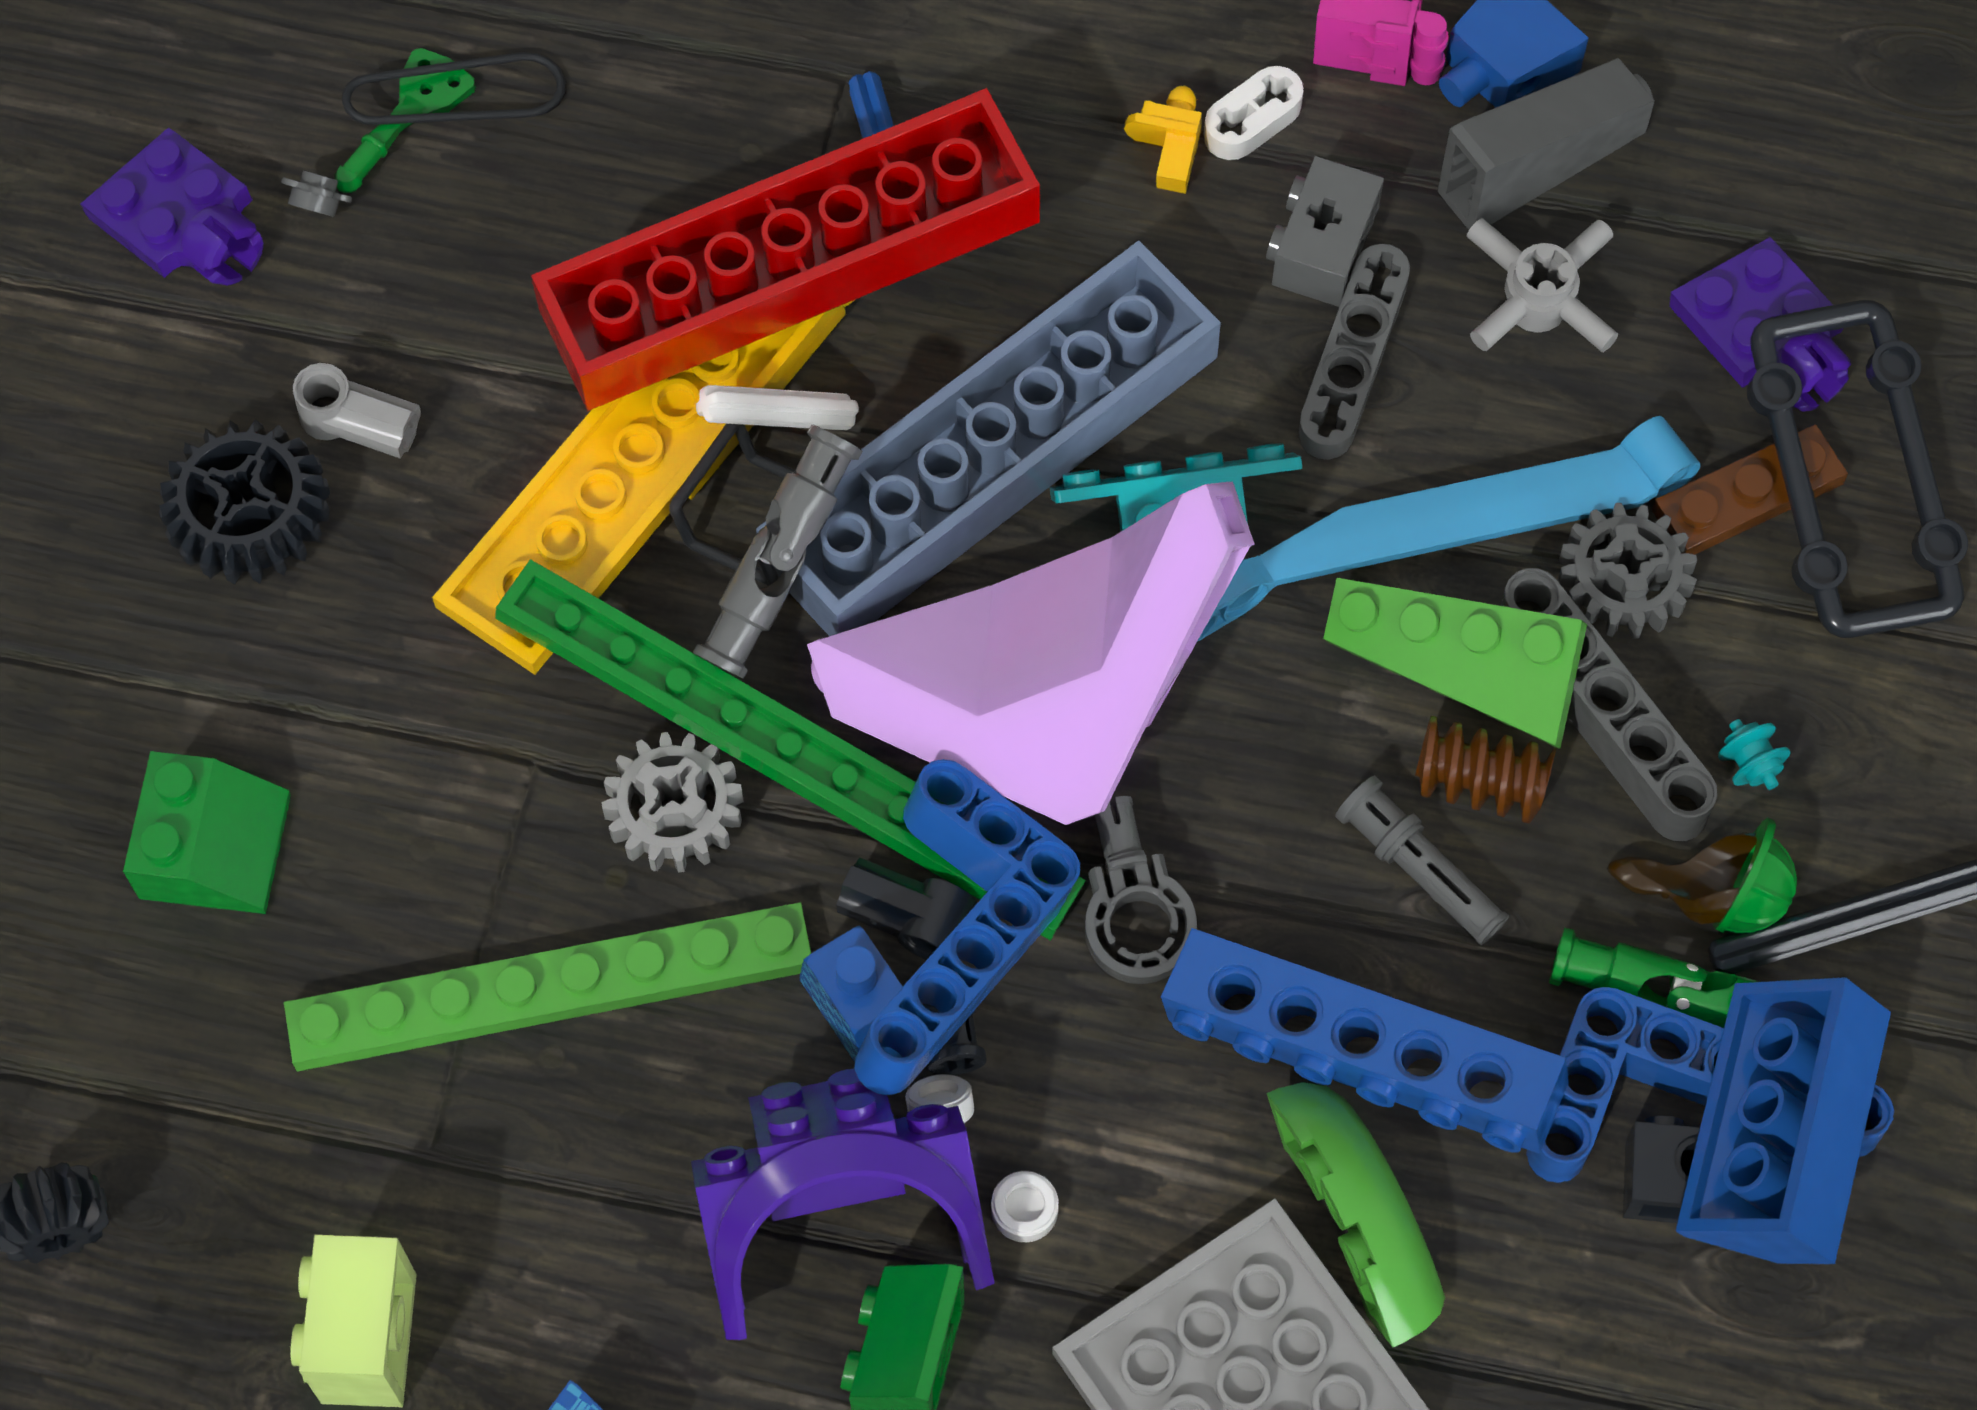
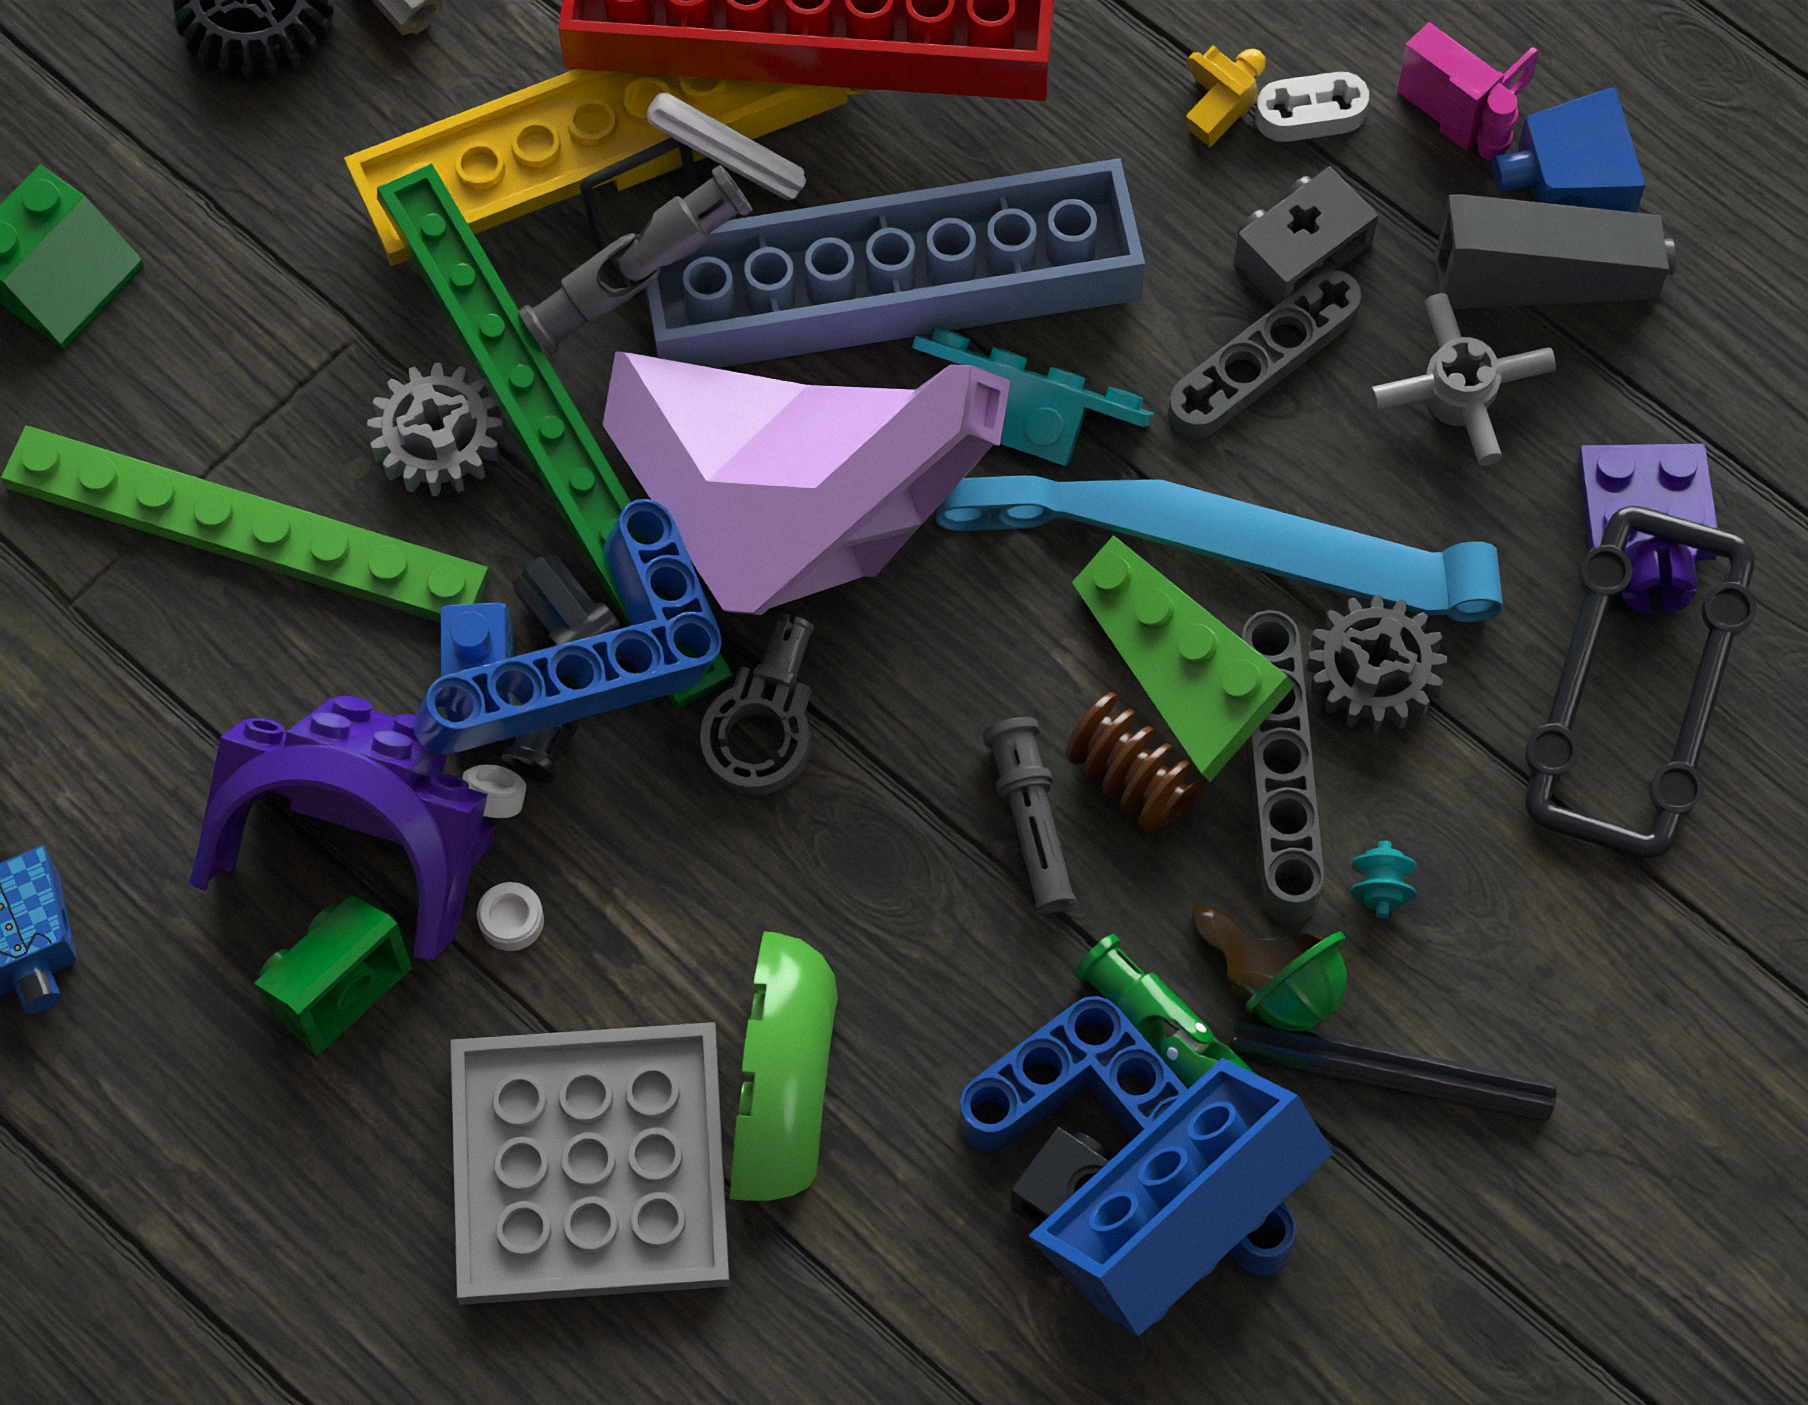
camera: 30 degrees right, 0 degrees up
blue brick [1161,928,1569,1154] -> none
reddish brown plate [1652,424,1848,555] -> none

